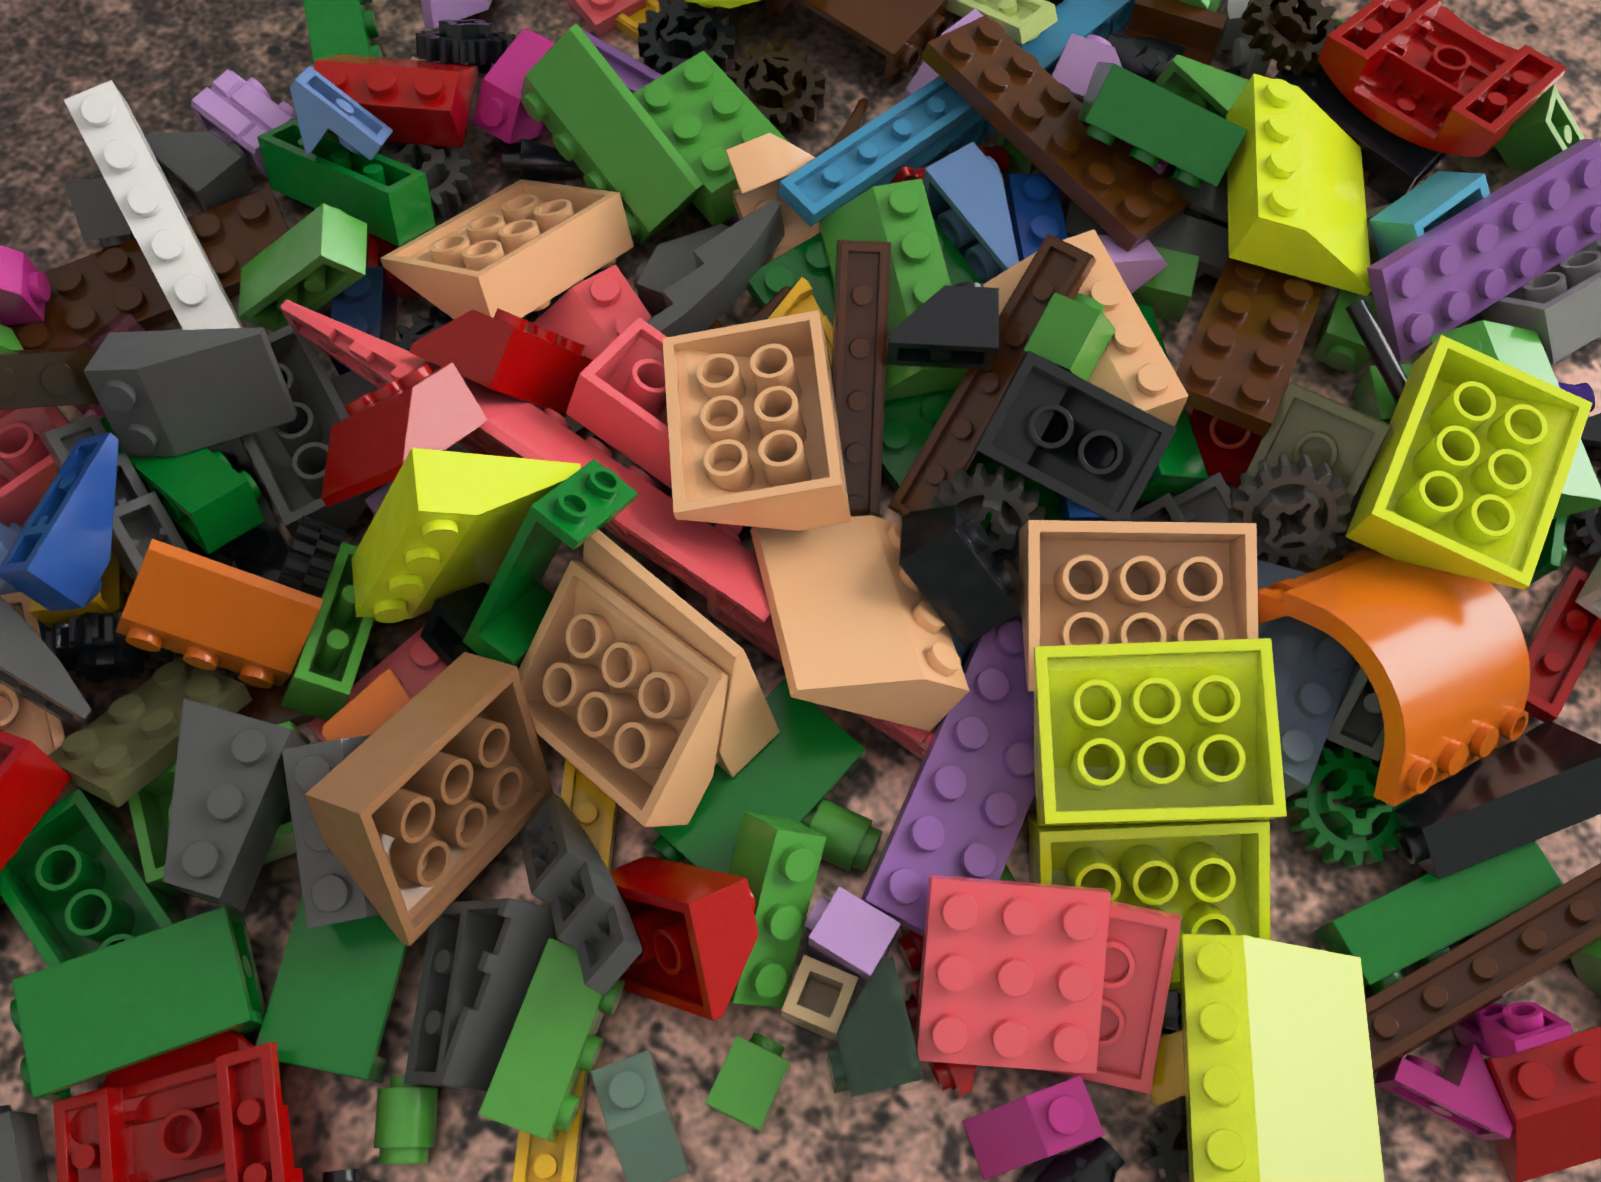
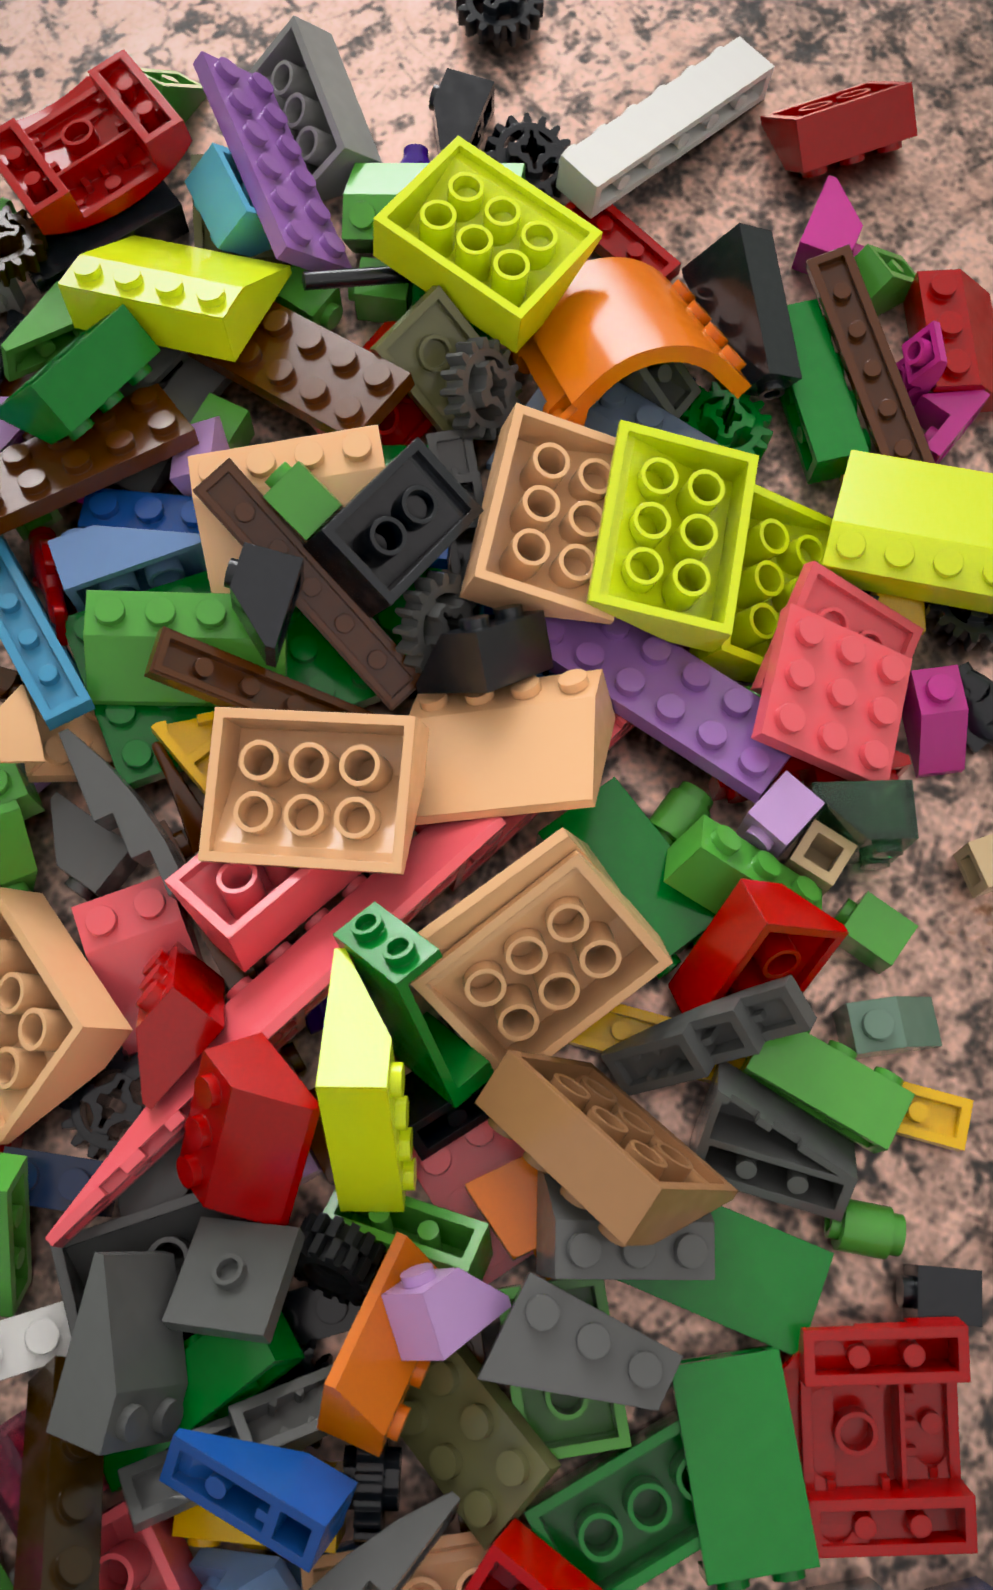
camera: 80 degrees left, 5 degrees up
none -> dark grey plate [161,1216,306,1344]
none -> lavender slope [381,1263,511,1361]

